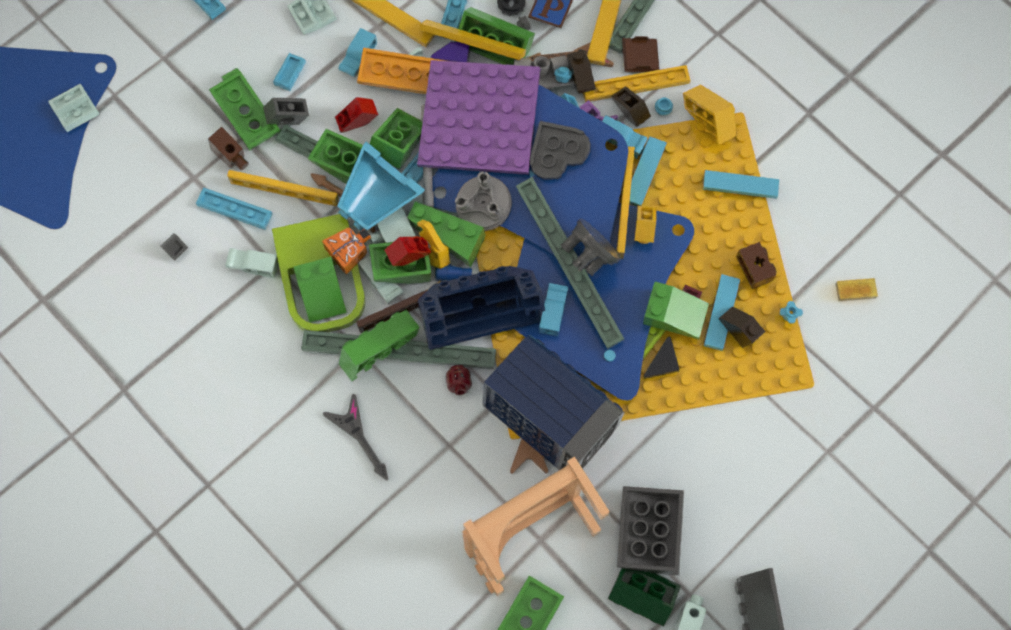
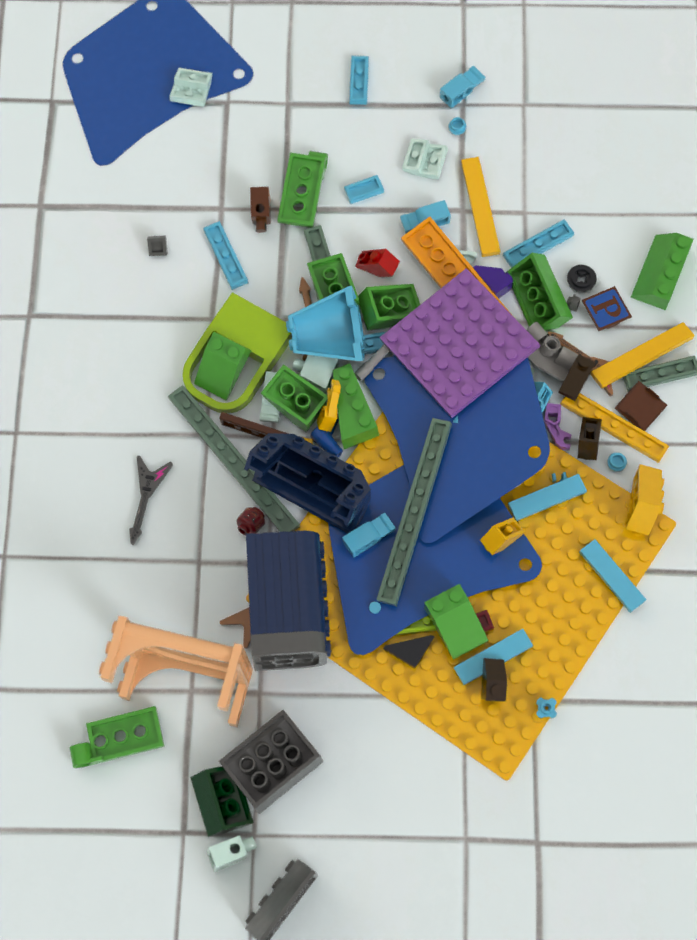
camera: 50 degrees right, 0 degrees up
light aqua piece [225,248,279,278] -> none
yellow tile [227,170,339,206] -> none
dark grey brick [263,98,309,125] -> none
orange torso [322,228,371,274] -> none
bright green wedge [339,310,420,382] -> none
red slope [384,237,431,266] -> none
yellow tile [419,19,526,60] -> none
light grey piece [455,171,512,231] -> none
dark grey plate [530,121,591,180] -> none
medium azure plate [554,67,572,83] -> none
dark grey piece [560,218,621,276] -> none
medium azure piece [602,115,648,155] -> none
yellow tile [616,146,635,259] -> none
reddish brown brick [736,242,776,289] -> none
clear yellow plate [835,278,878,301] -> none

